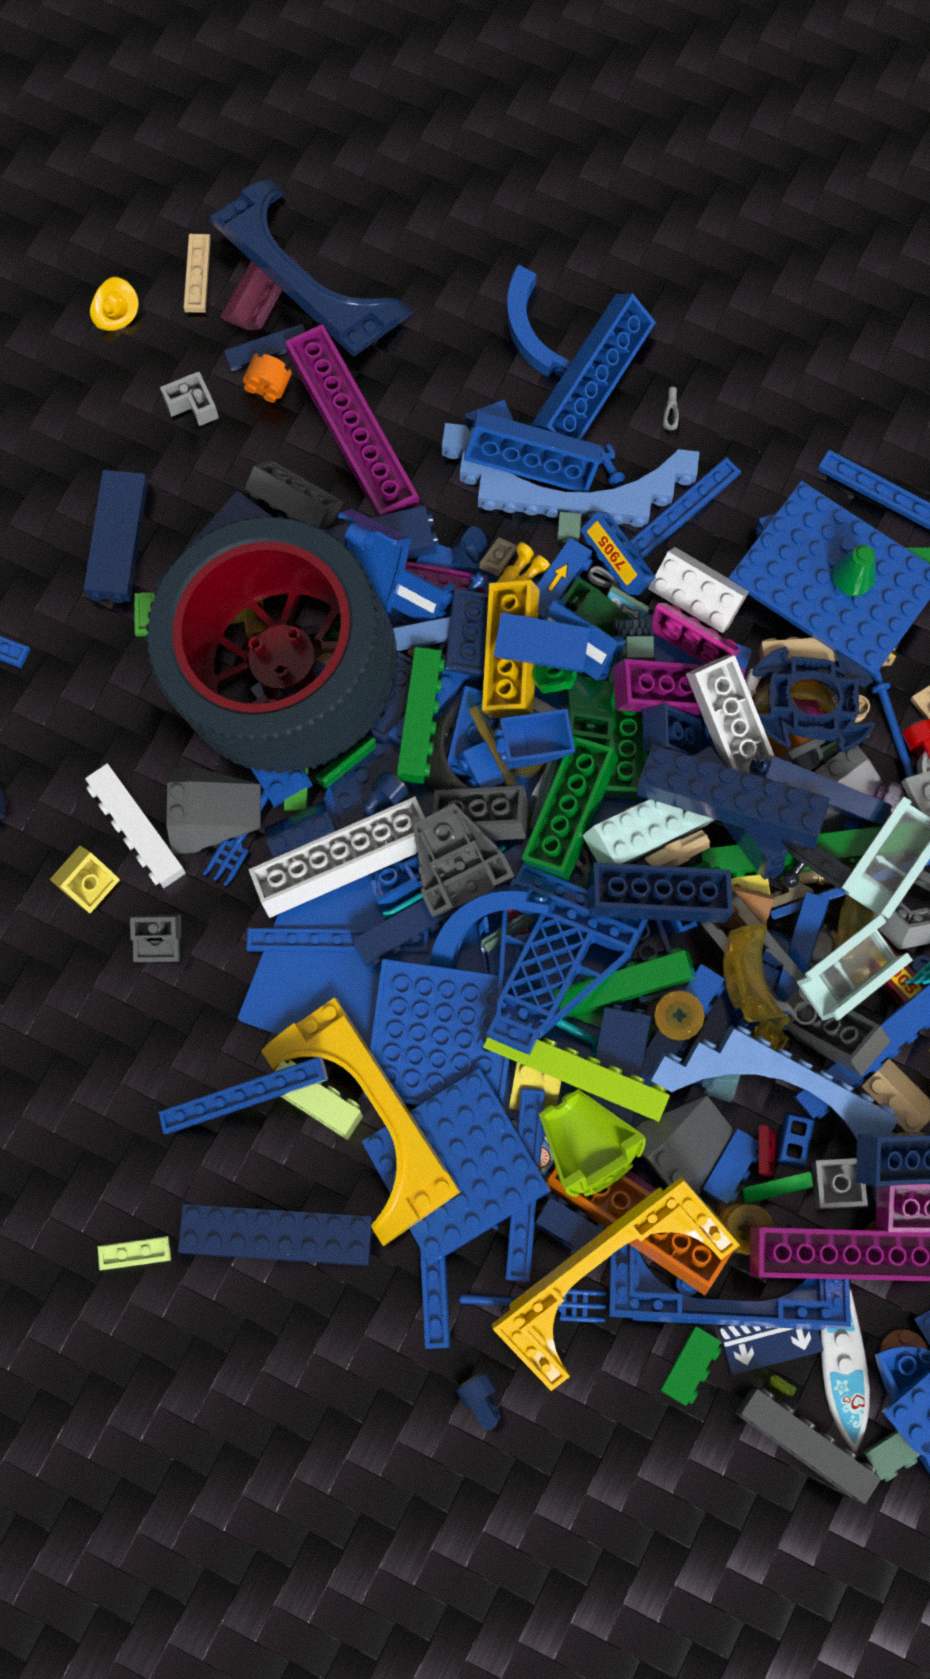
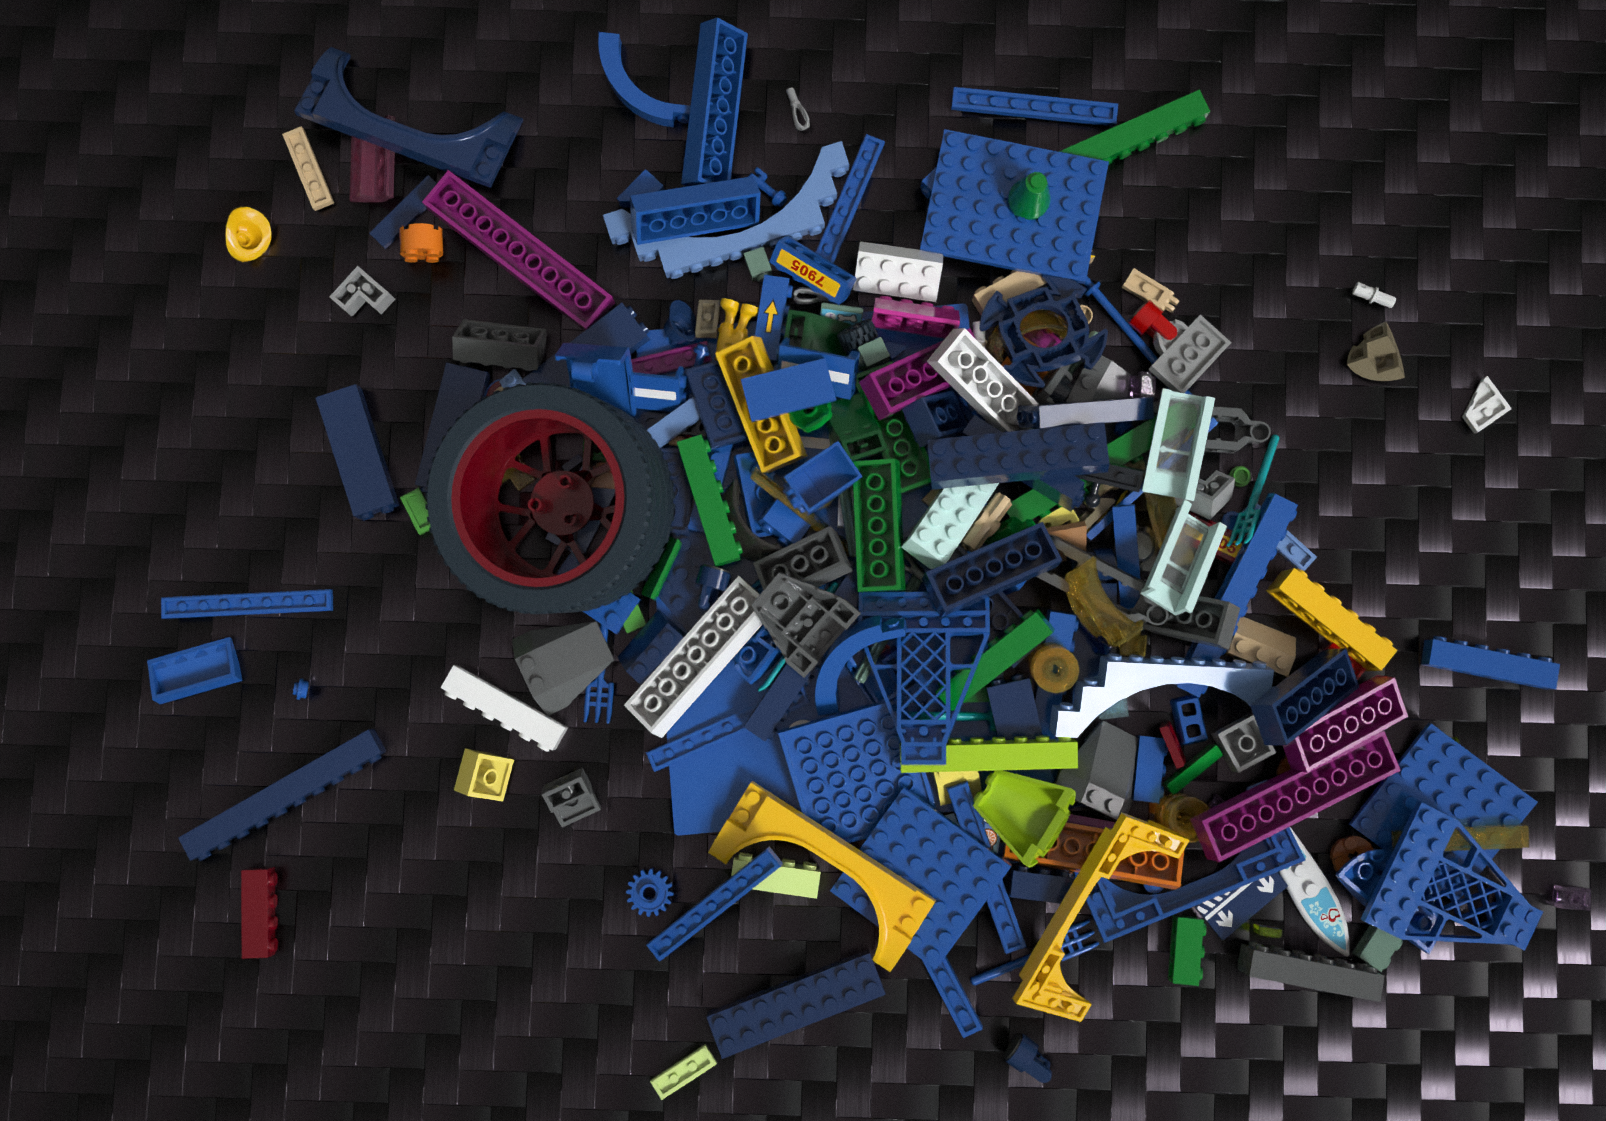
camera: 25 degrees left, 10 degrees up
none -> blue gear [626,868,674,917]

